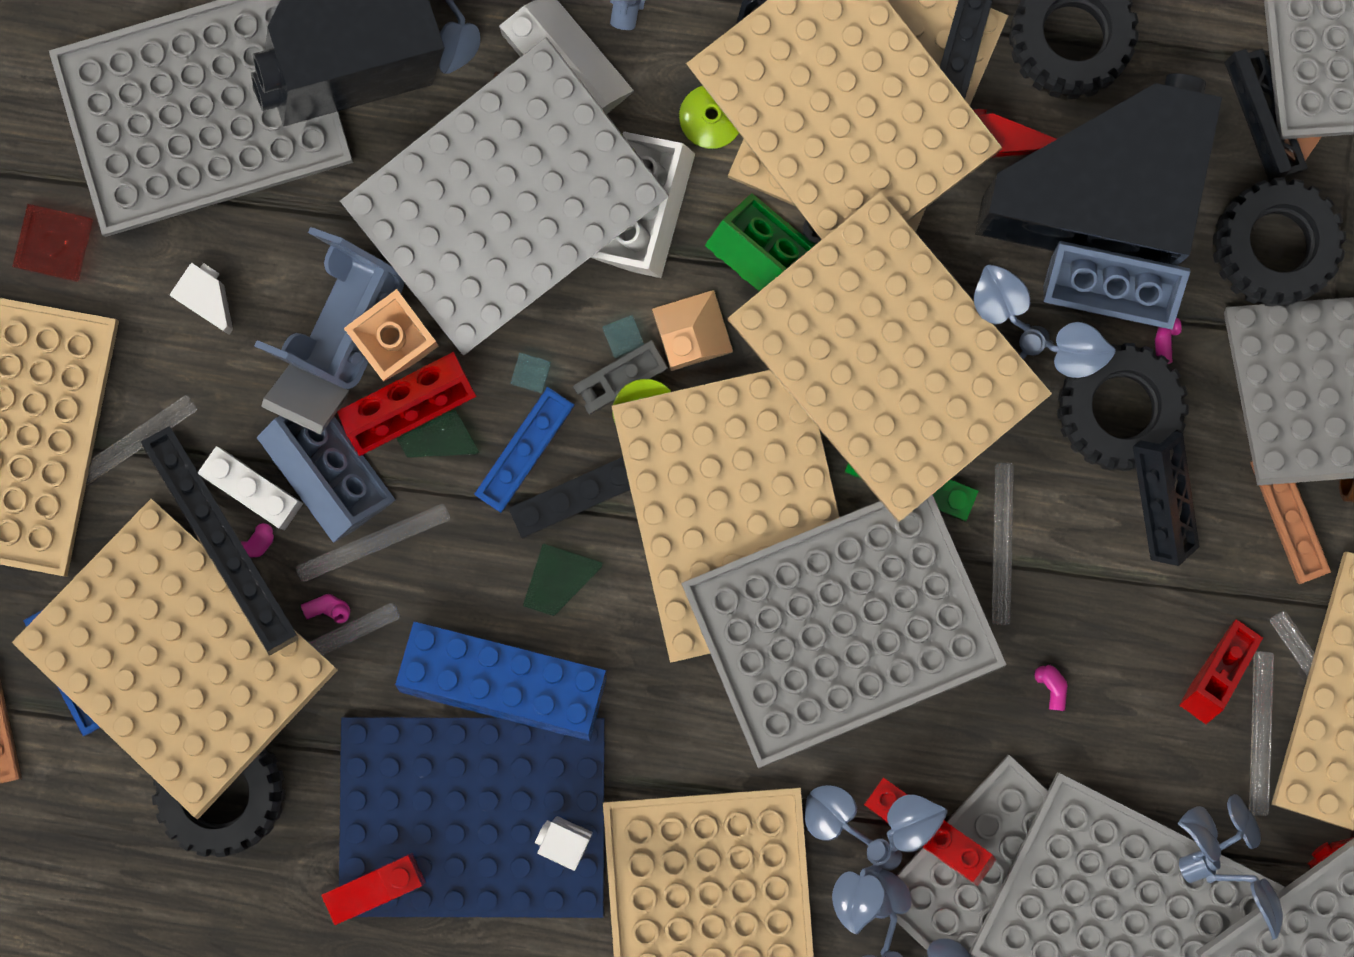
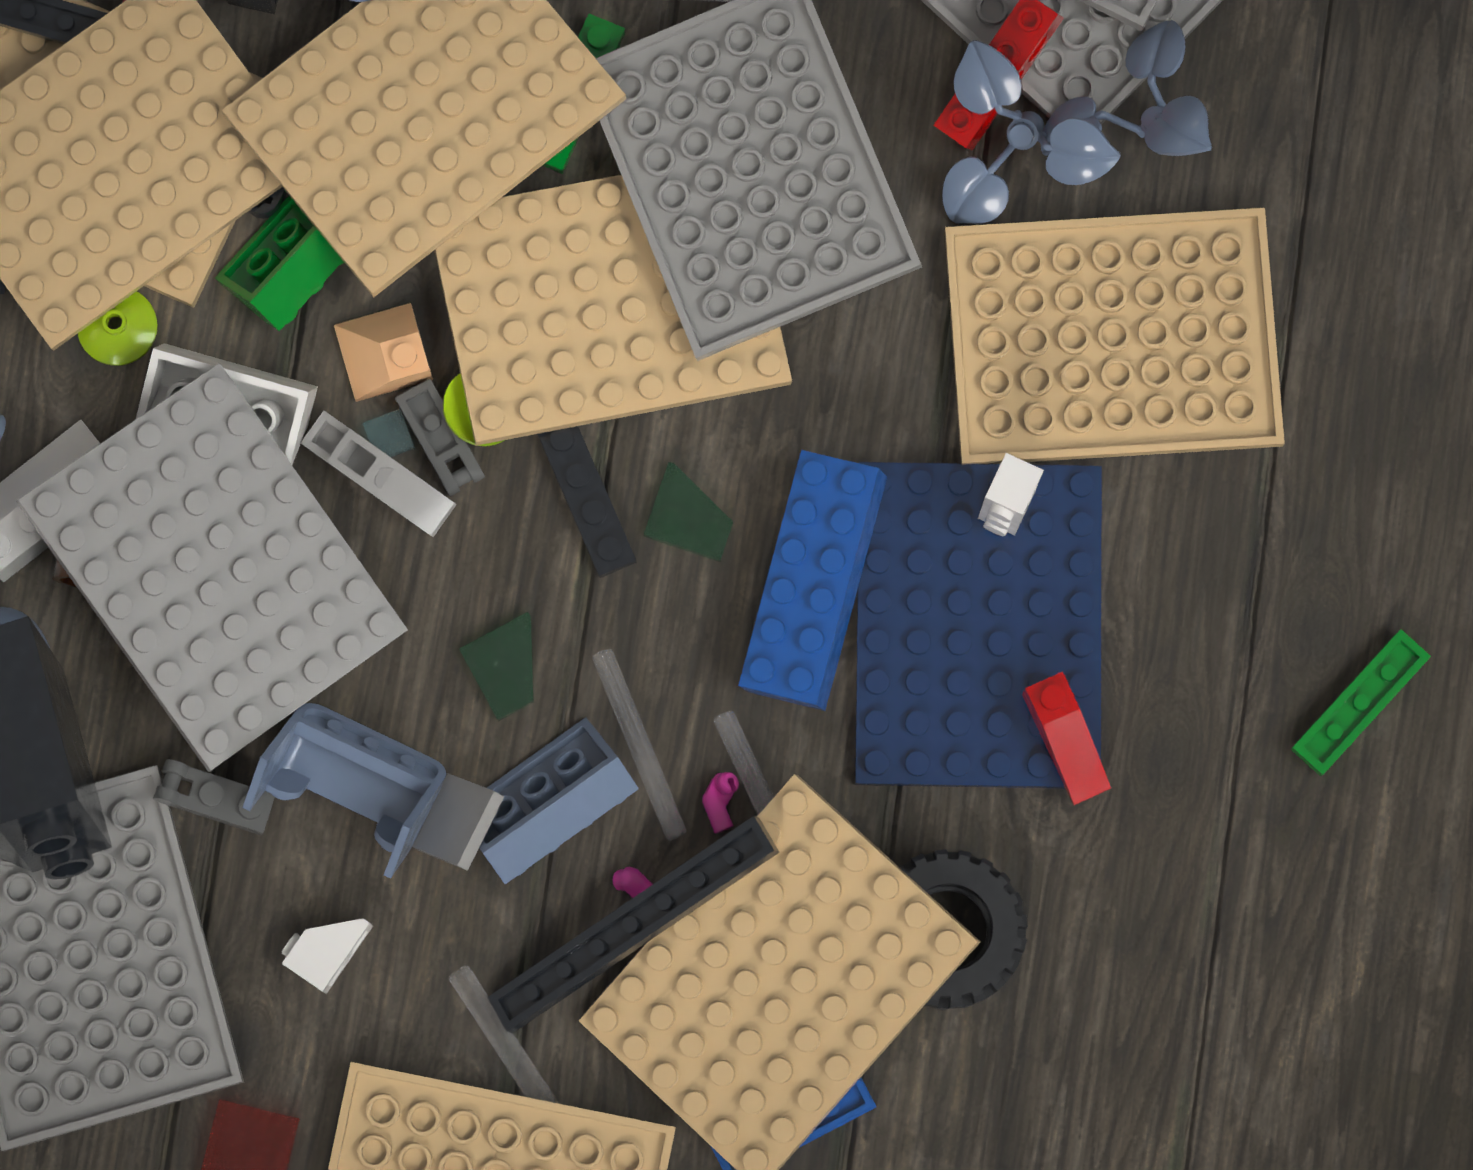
camera: 95 degrees left, 5 degrees down
white arch [198,446,303,530] -> none
red brick [337,352,476,456] -> none
light nougat slope [344,289,439,381] -> none
blue tile [474,387,575,513] -> none
clear light blue tile [510,353,551,394] -> none
none -> dark grey plate [153,759,275,835]
none -> light grey slope [301,411,457,537]

